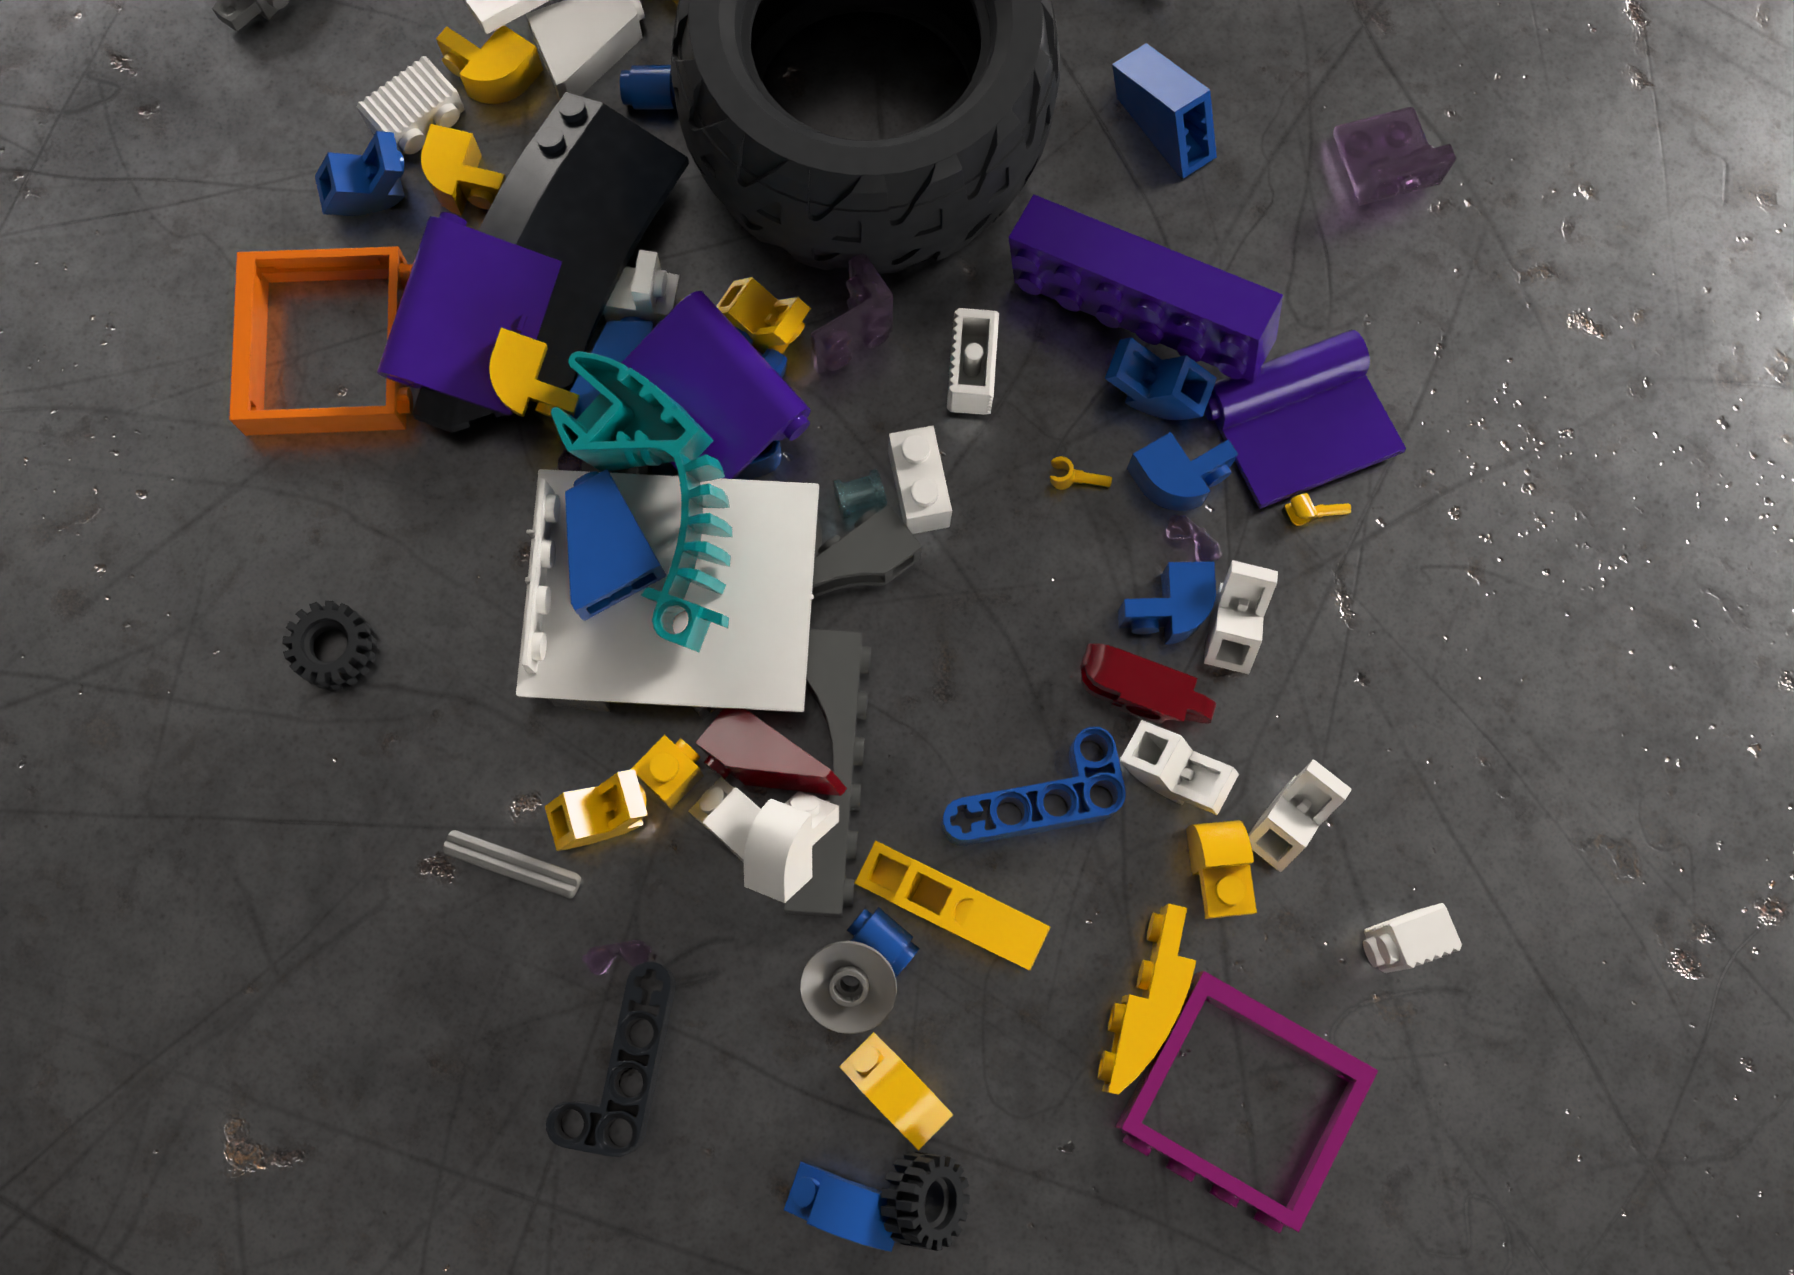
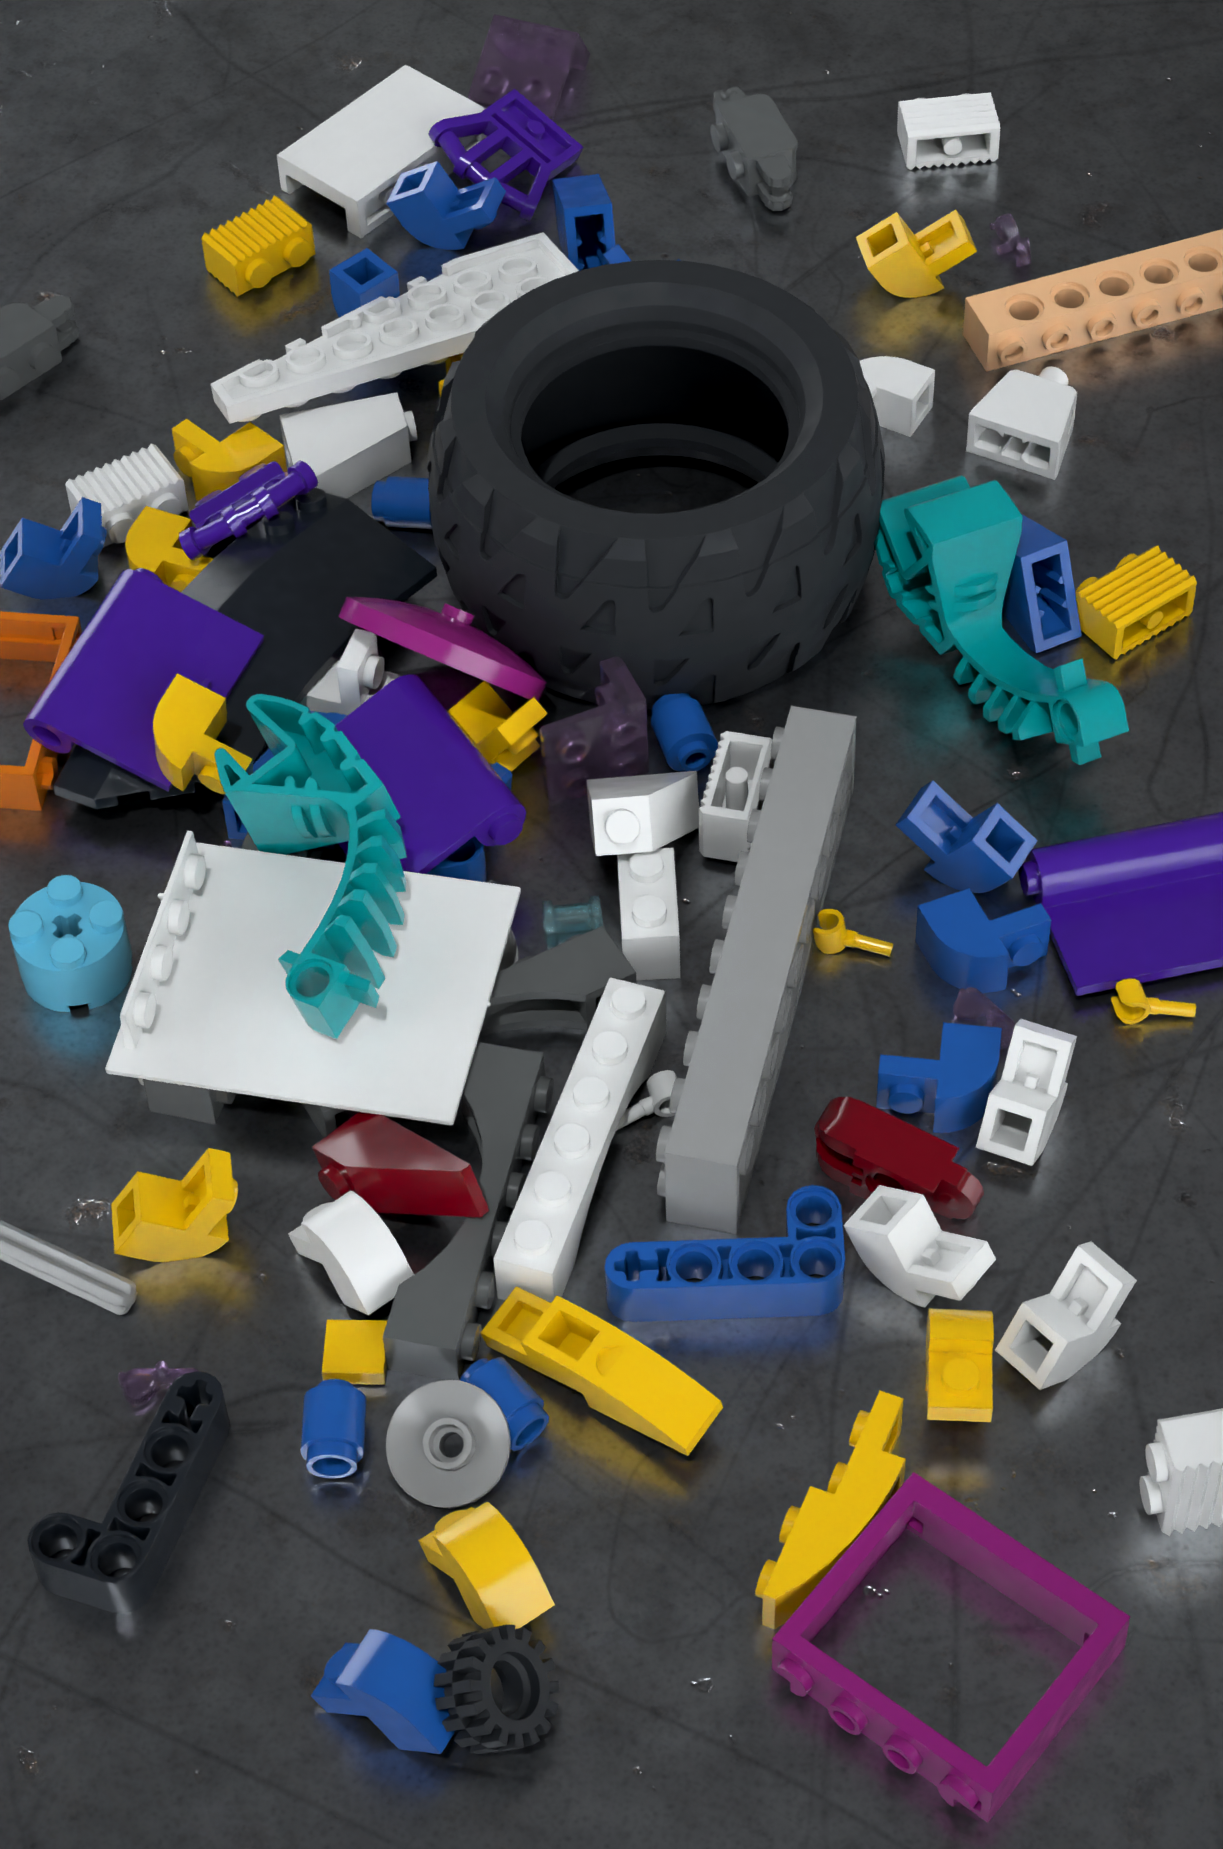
camera: 15 degrees right, 25 degrees down
blue slope [565,469,667,621] -> none
yellow brick [631,734,704,809] -> none
white brick [744,791,839,903] -> none
dark purple brick [1008,194,1283,382] -> none
none -> medium azure brick [8,875,132,1012]
none -> dark purple plate [179,460,318,560]
none -> blue brick [301,1379,367,1479]
none -> yellow tile [322,1320,388,1385]
none -> magenta dish [338,597,547,702]
none -> white arch [494,977,666,1303]
none -> white slope [586,771,699,856]
none -> white hand [616,1070,677,1131]
none -> blue brick [651,693,718,772]
none -> light grey brick [656,706,857,1234]
none -> teal piece [874,475,1129,765]
none -> yellow brick [1075,546,1197,660]

